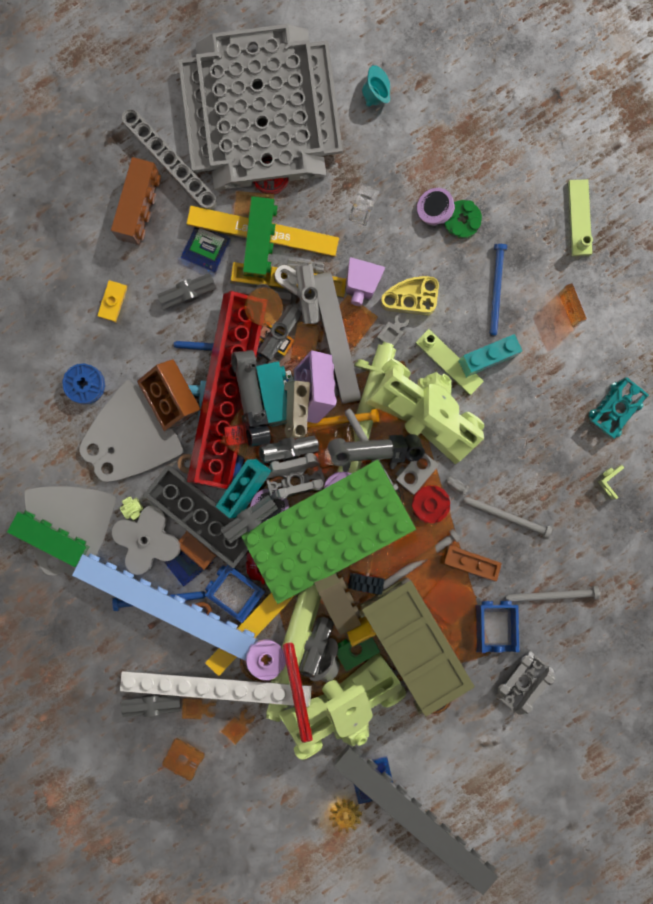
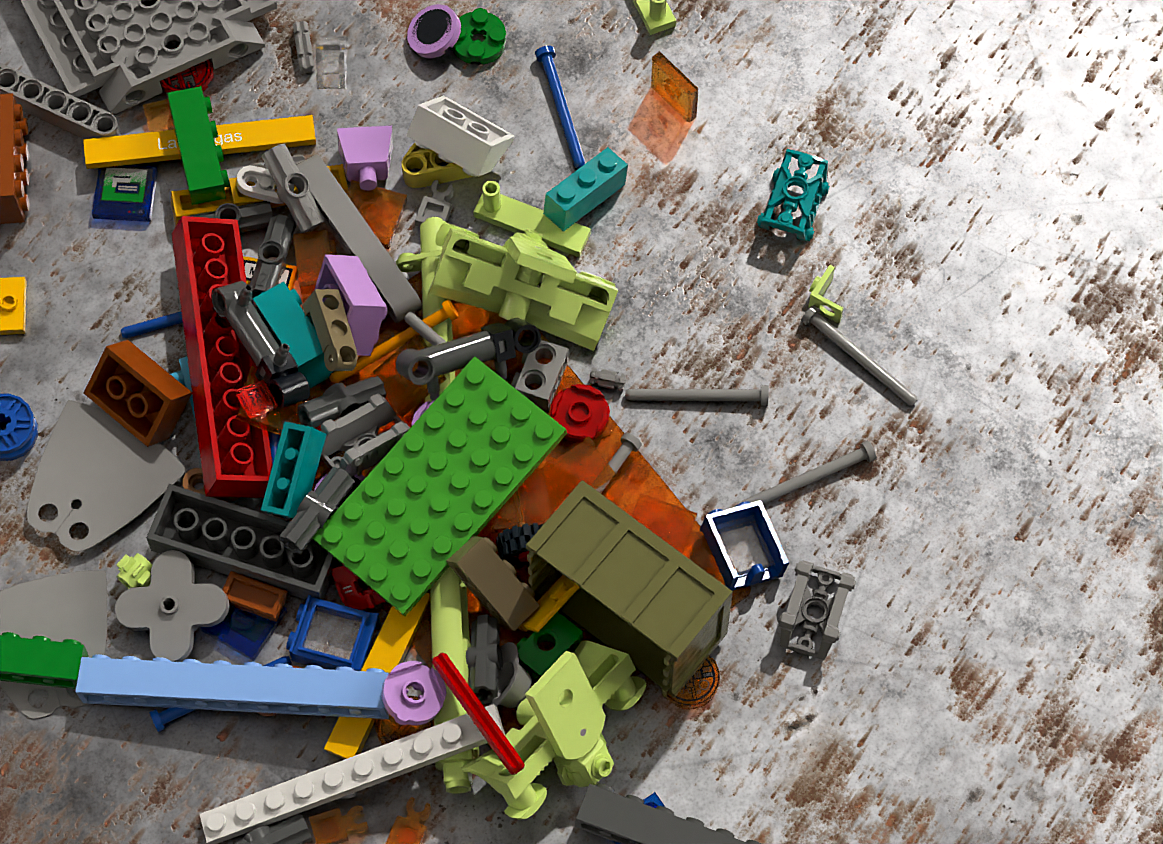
camera: 25 degrees left, 20 degrees down
dark grey piece [157,273,217,310] -> none
clear orange tile [245,287,283,326] -> none
dark orange plate [442,545,502,582] -> none
none -> light grey axle [293,21,315,74]
none -> white slope [406,95,515,177]
none -> light grey bar [801,305,918,406]

